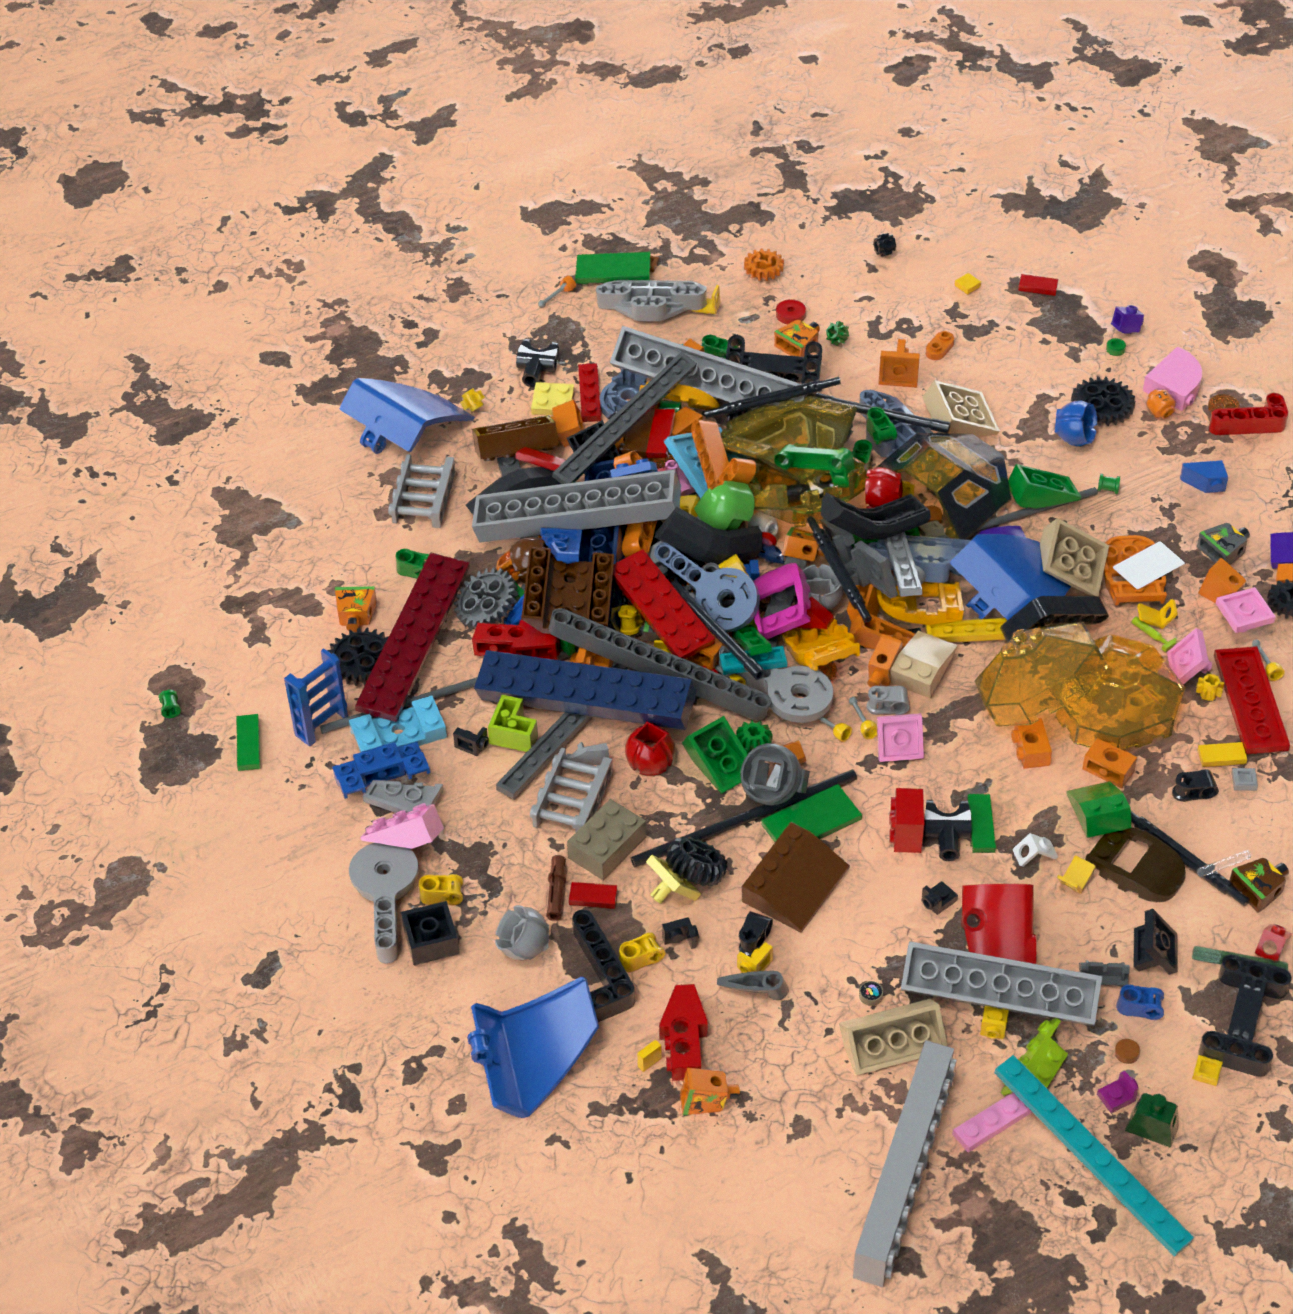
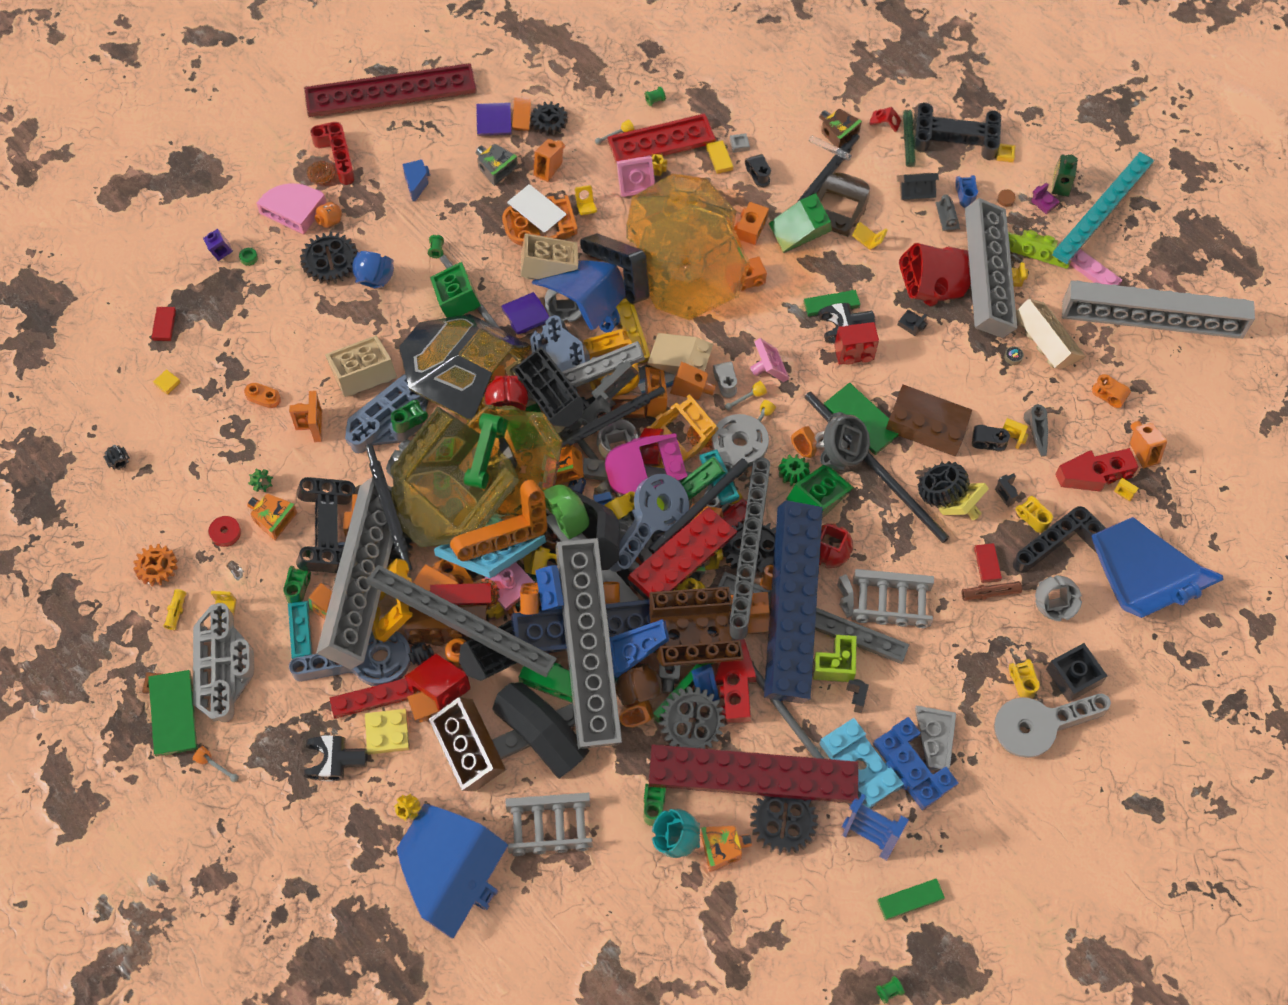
camera: 105 degrees left, 15 degrees up
bright pink slope [360,803,444,849] -> none
red tile [516,447,566,471] -> none
dark tan brick [567,799,646,881] -> none
black piece [814,393,951,433] -> none
white bracket [1013,833,1058,867] -> none
lime piece [1131,616,1177,652] -> none
bright pink tile [1216,587,1275,633] -> none
none -> yellow pin [163,589,187,630]
none -> red panel [405,654,471,711]
none -> teal piece [652,809,700,858]
none -> orange piece [1092,374,1131,408]

